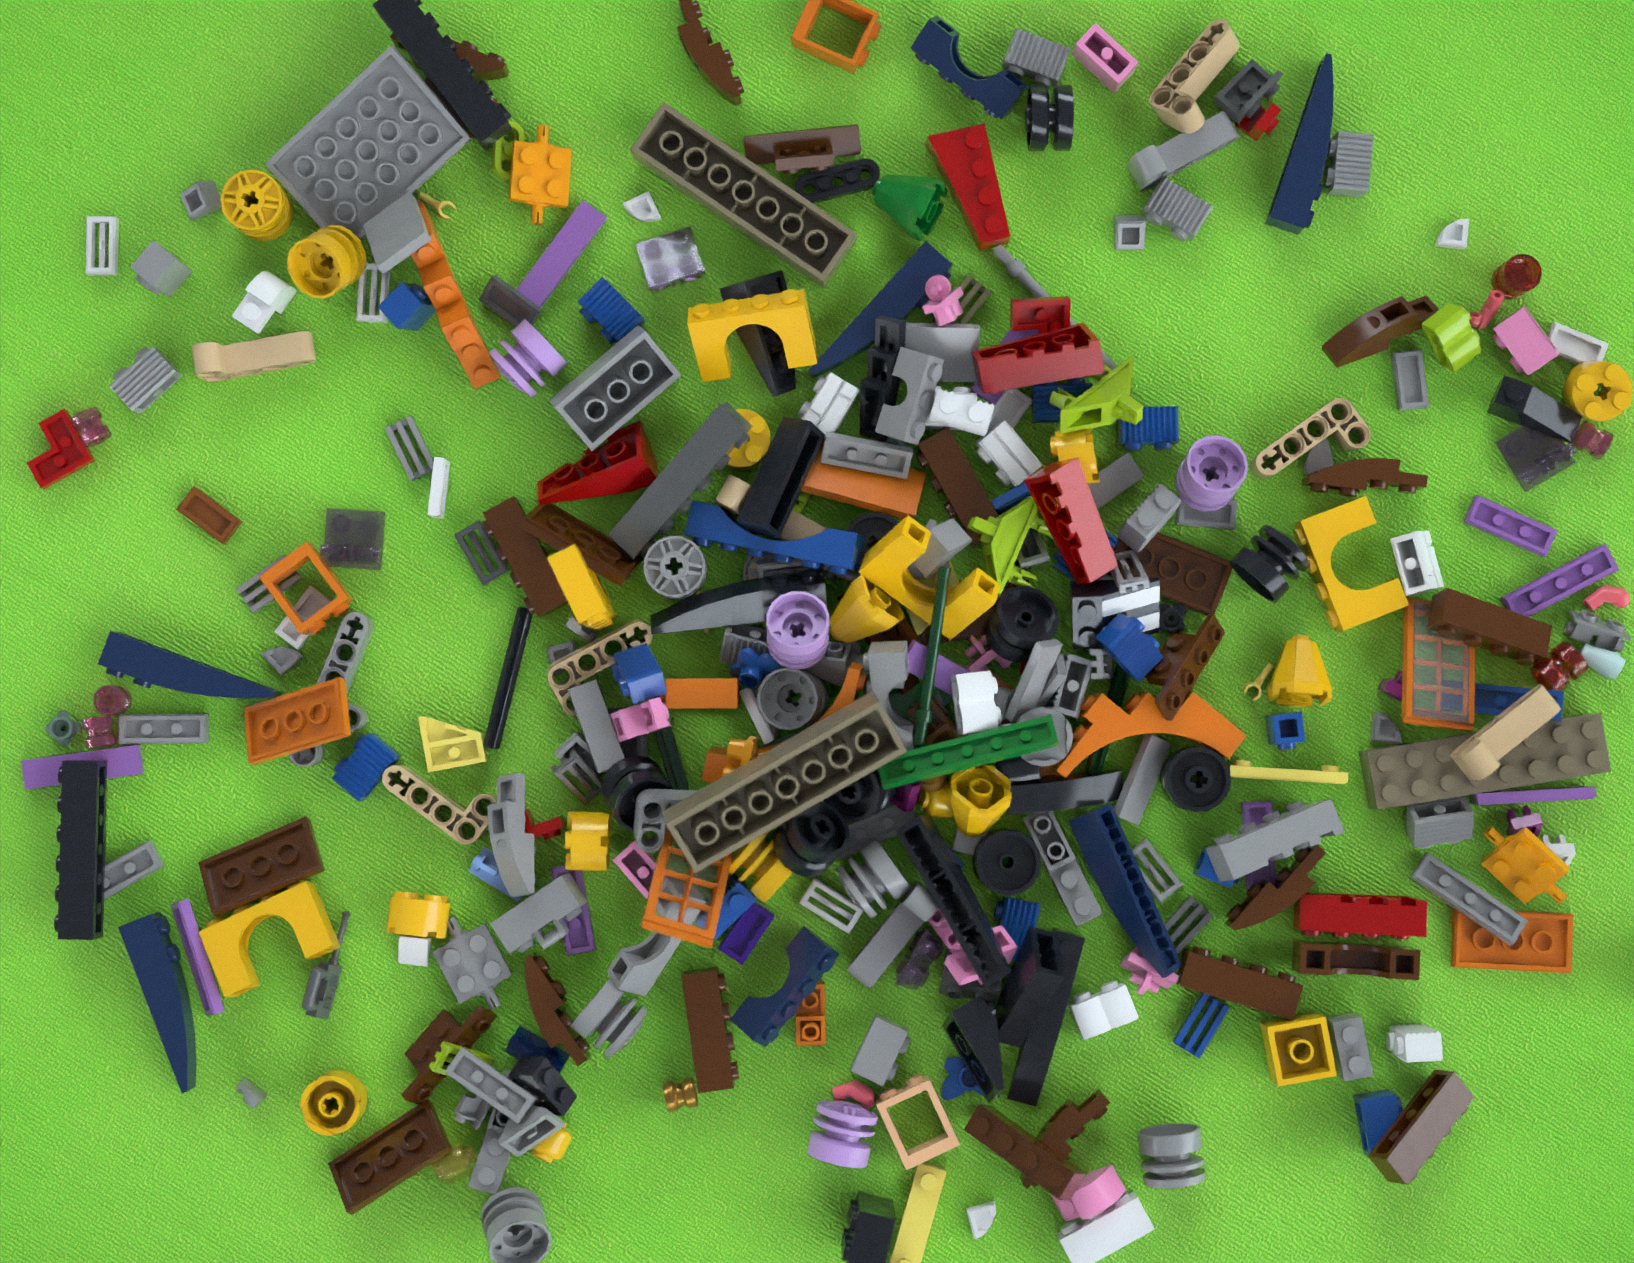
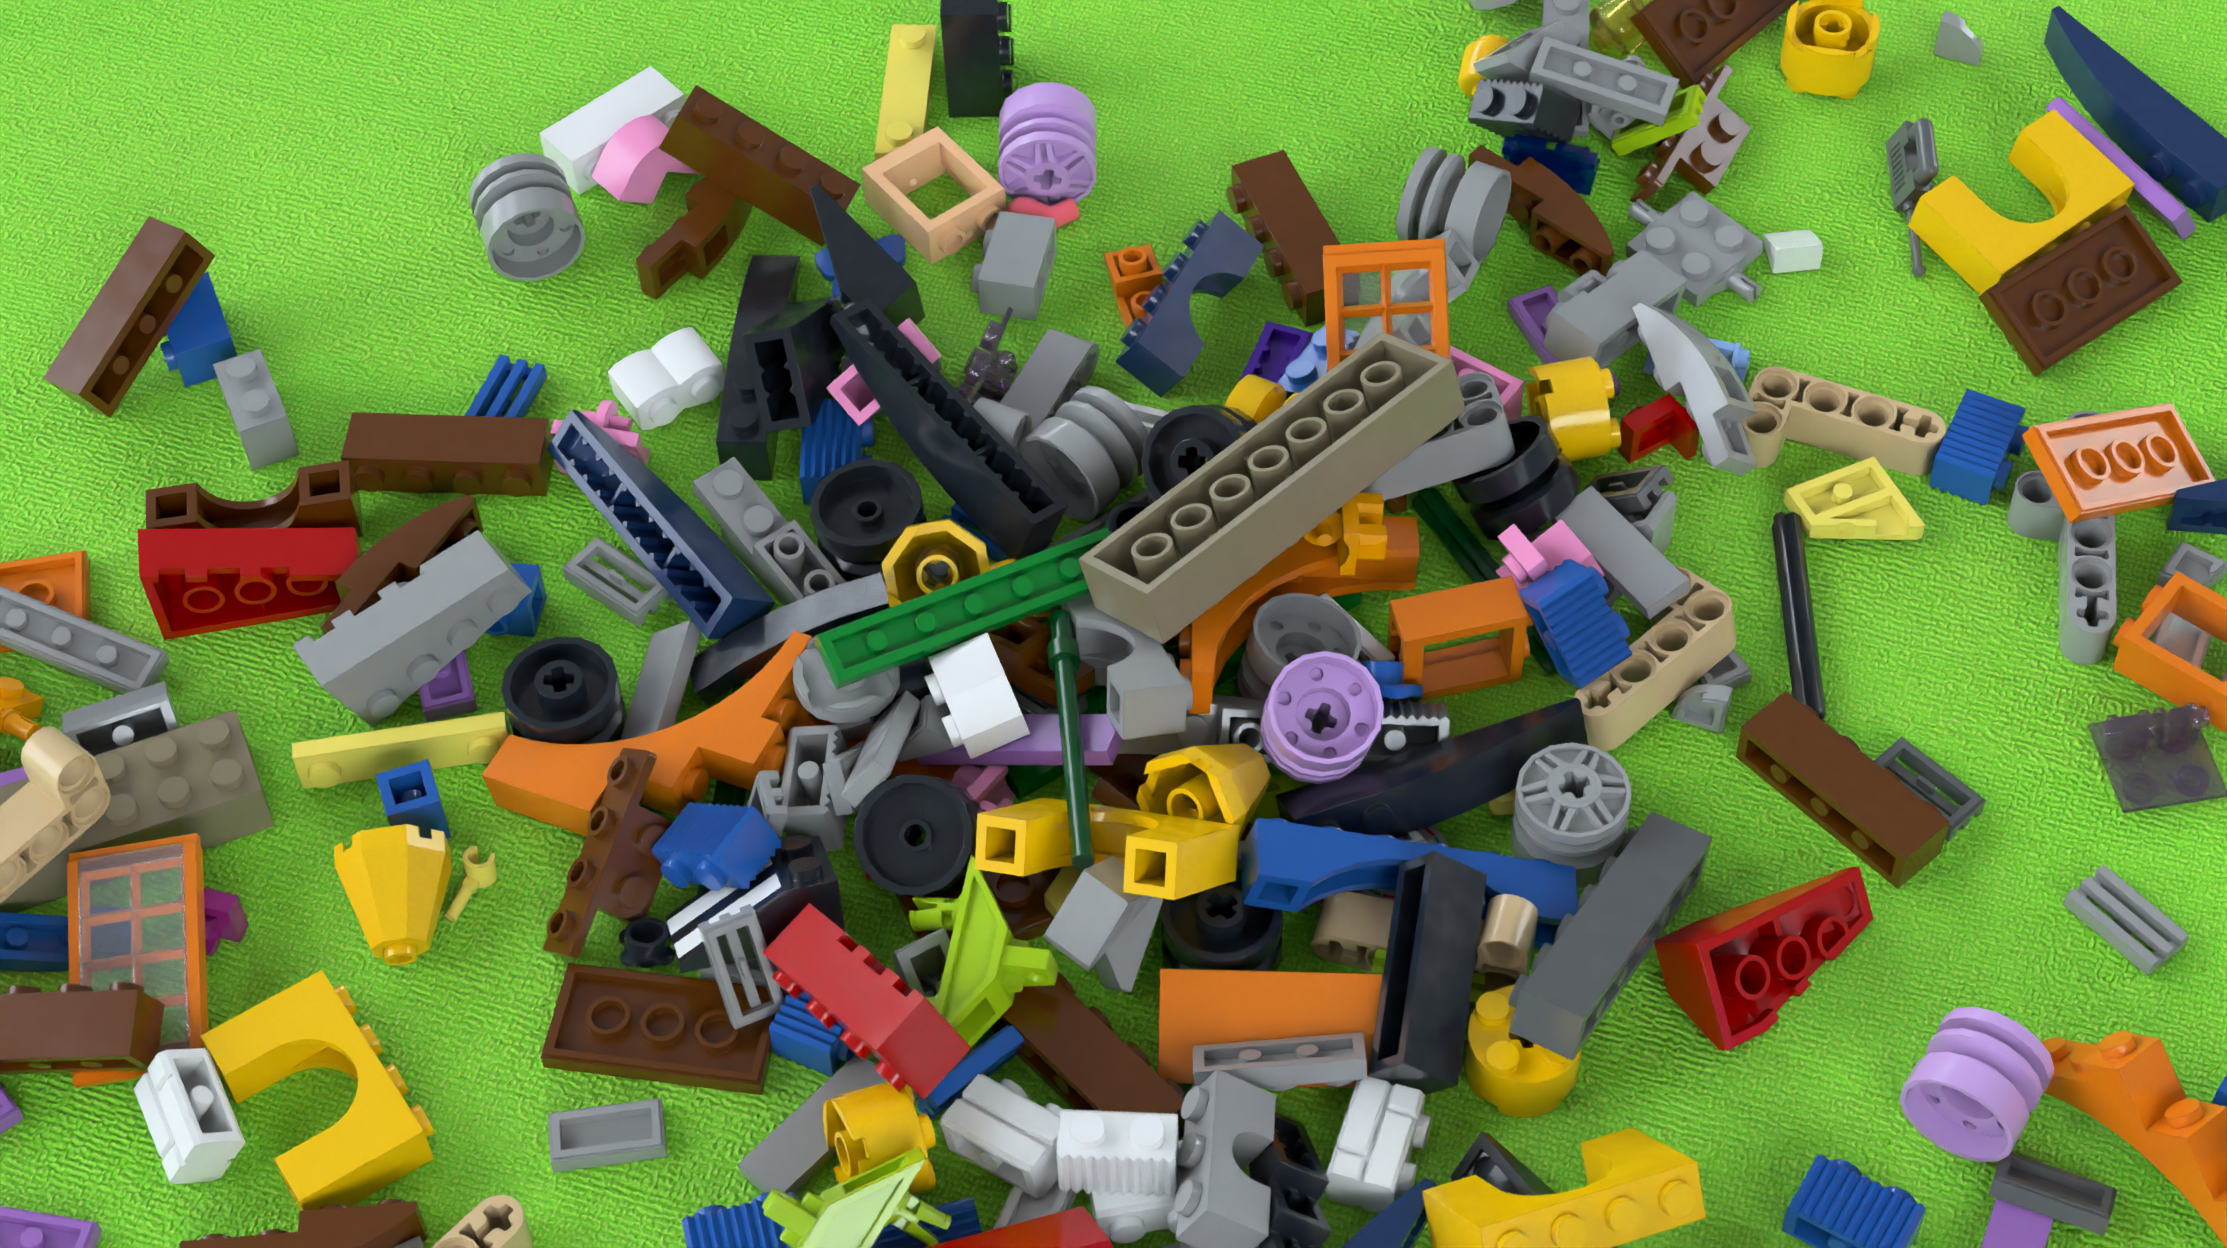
camera: 165 degrees right, 35 degrees down
yellow brick [386,891,450,939] -> none
white tile [427,457,450,519] -> none
reddish brown tile [519,503,644,587] -> none
yellow arch [547,544,618,631] -> none
light grey brick [549,325,681,451] -> none
pearl gold wheel [663,1077,698,1112] -> none
white tile [966,1201,996,1239] -> none
light grey brick [1117,484,1181,553] -> none
flat silver tile [1164,895,1213,955] -> none
lavender wheel [1175,435,1248,512] -> none
black wheel [1230,524,1310,603] -> none
yellow brick [1260,1012,1337,1087] -> none
light grey tile [1370,712,1402,744] -> none
white brick [1386,1023,1443,1063] -> none

